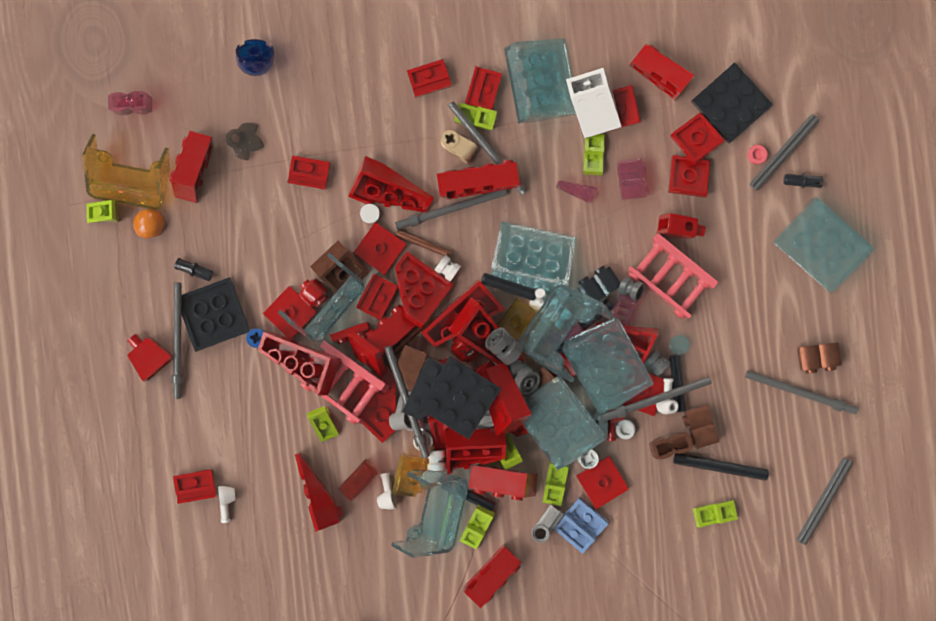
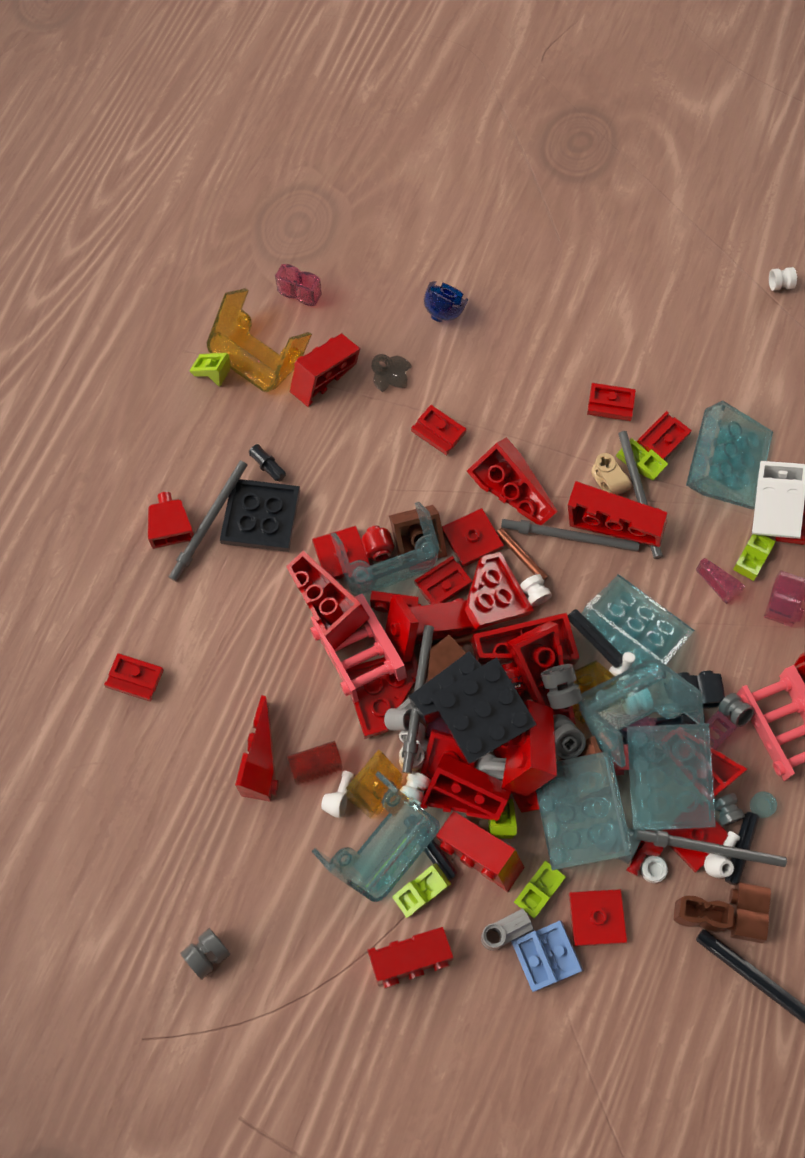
camera: 30 degrees right, 20 degrees down
orange hair [133,209,165,239] -> none
white bar [218,486,236,523] -> none
blue wheel [246,329,265,348] -> none
lime slope [306,406,339,443] -> none
white tile [360,204,380,224] -> none
white wheel [577,447,599,469] -> none
lime slope [693,500,738,528] -> none

